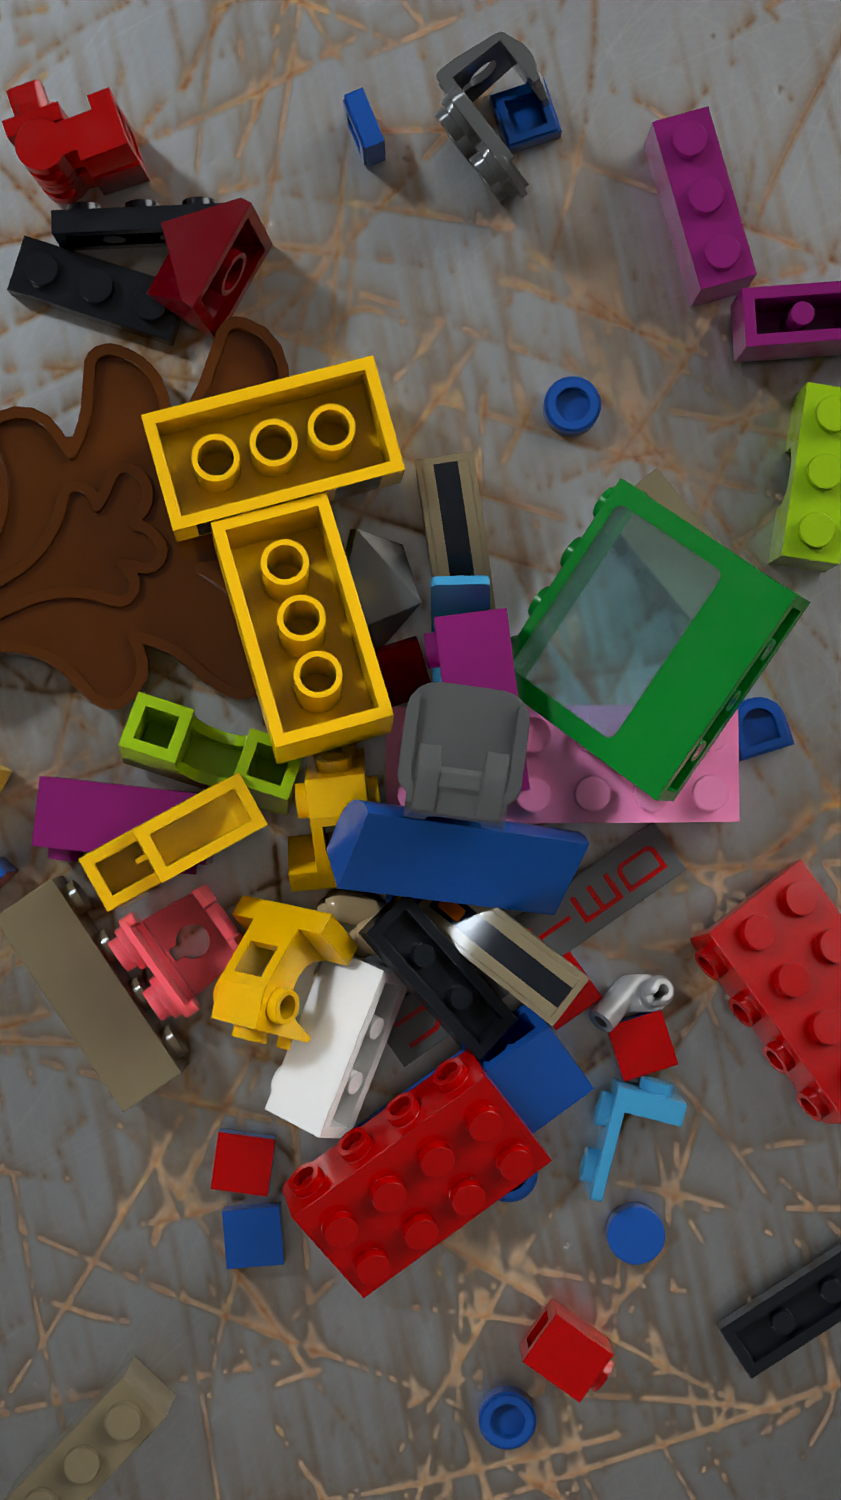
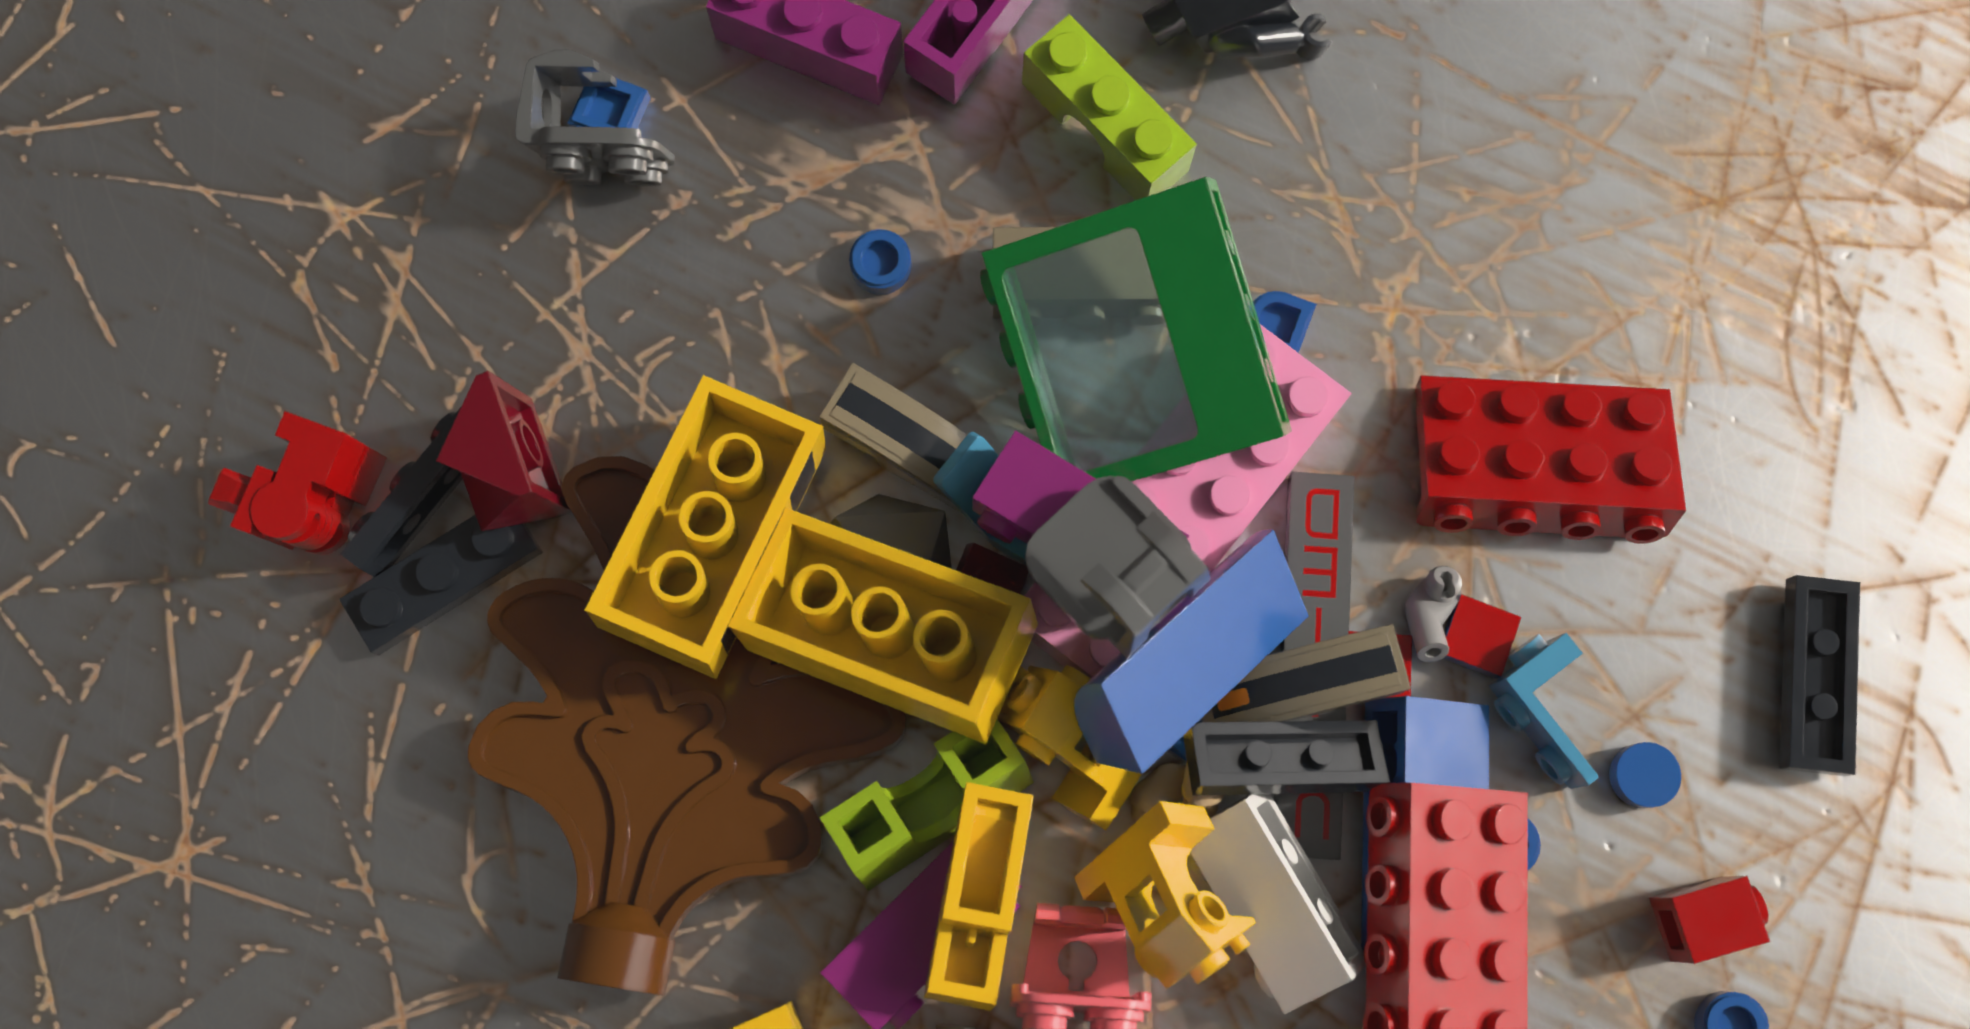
camera: 55 degrees left, 10 degrees down
blue tile [343,87,386,167] -> none

